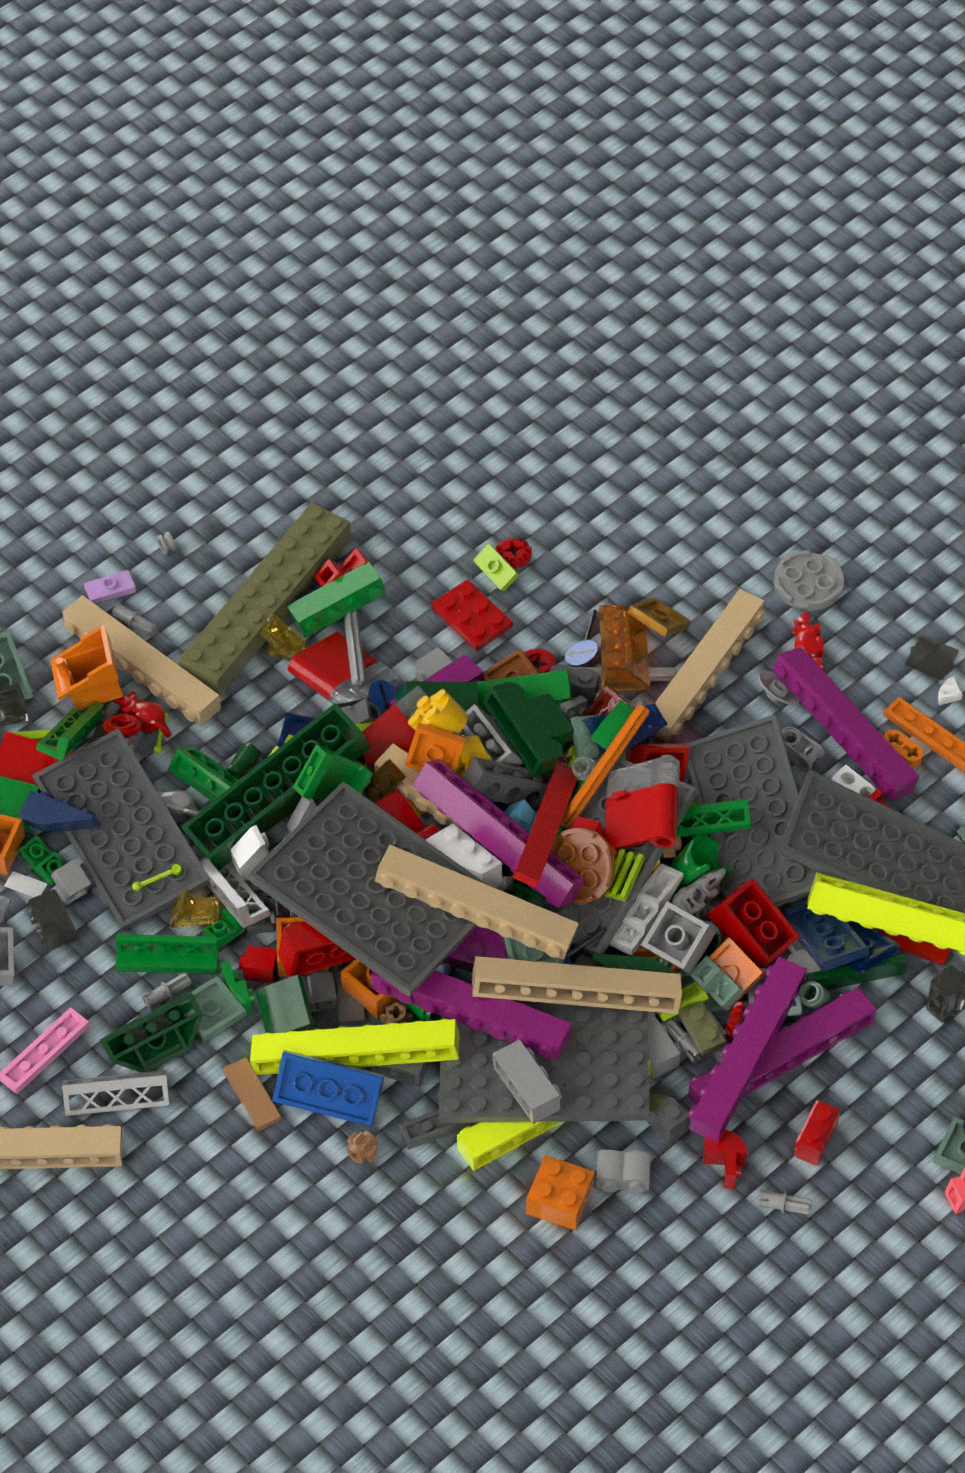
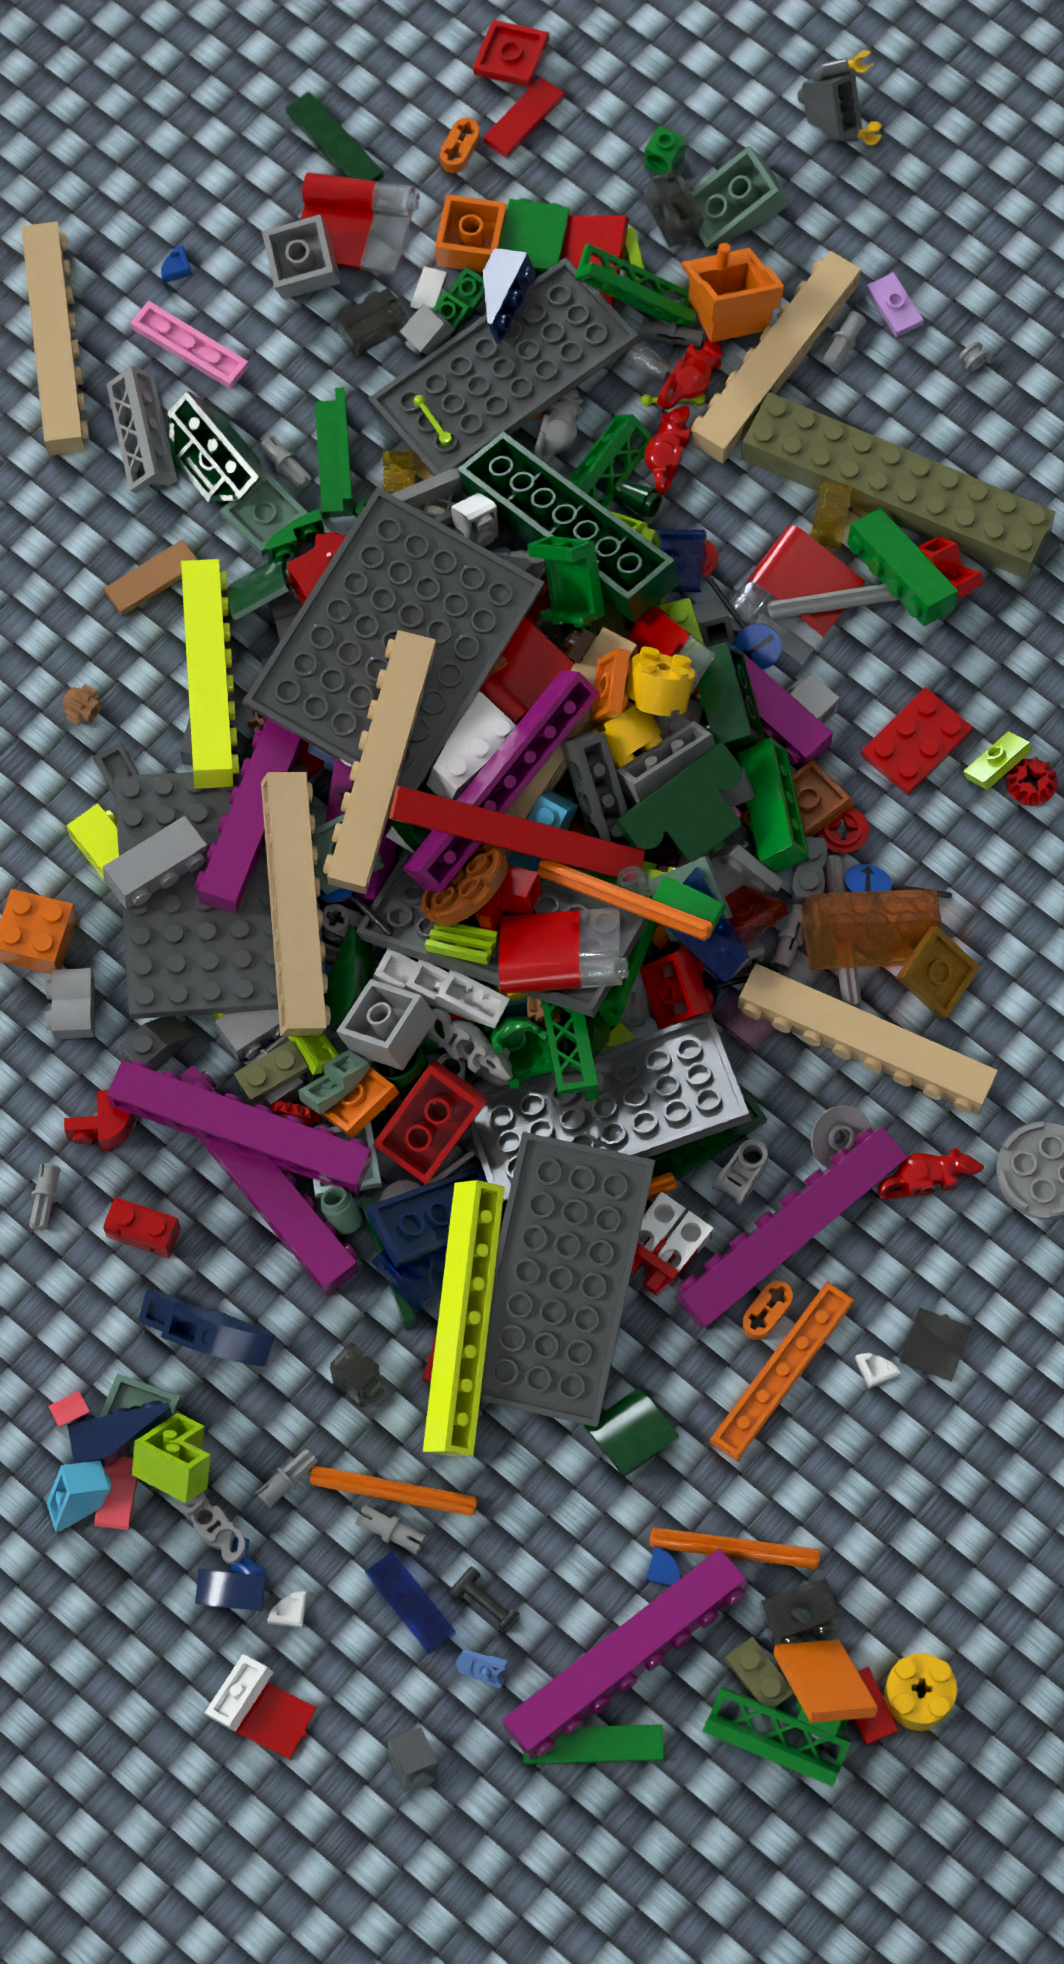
camera: 85 degrees right, 15 degrees up
red gear [102,714,142,738] -> none
blue tile [272,1050,385,1127] -> none
none -> dark blue slope [138,1288,275,1367]
none -> red animal [644,406,692,496]

